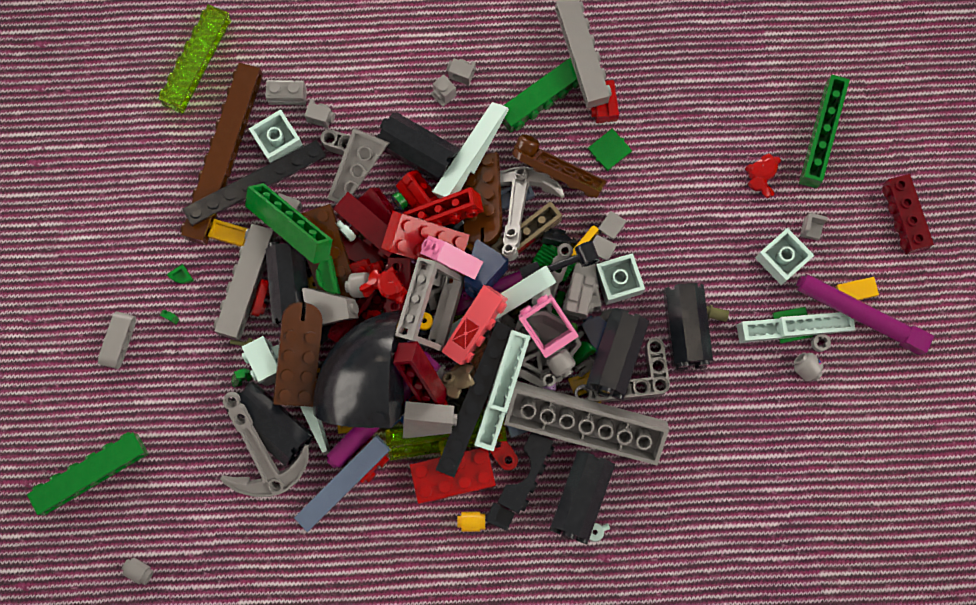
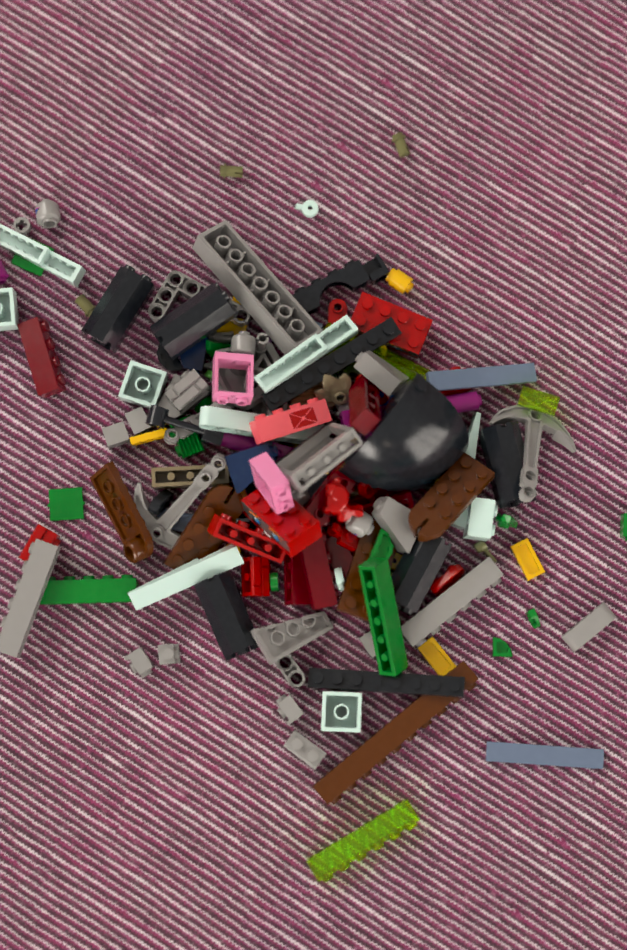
camera: 145 degrees left, 5 degrees up
black plate [541,228,577,249] -> none
black brick [549,450,615,545] -> none
none -> dark red brick [17,317,66,398]
none -> black beam [148,489,174,515]
none -> olive pin [220,163,243,179]
none -> sand blue tile [485,741,604,769]
none -> yellow tile [510,538,545,581]
none -> clear neon green panel [517,386,560,416]

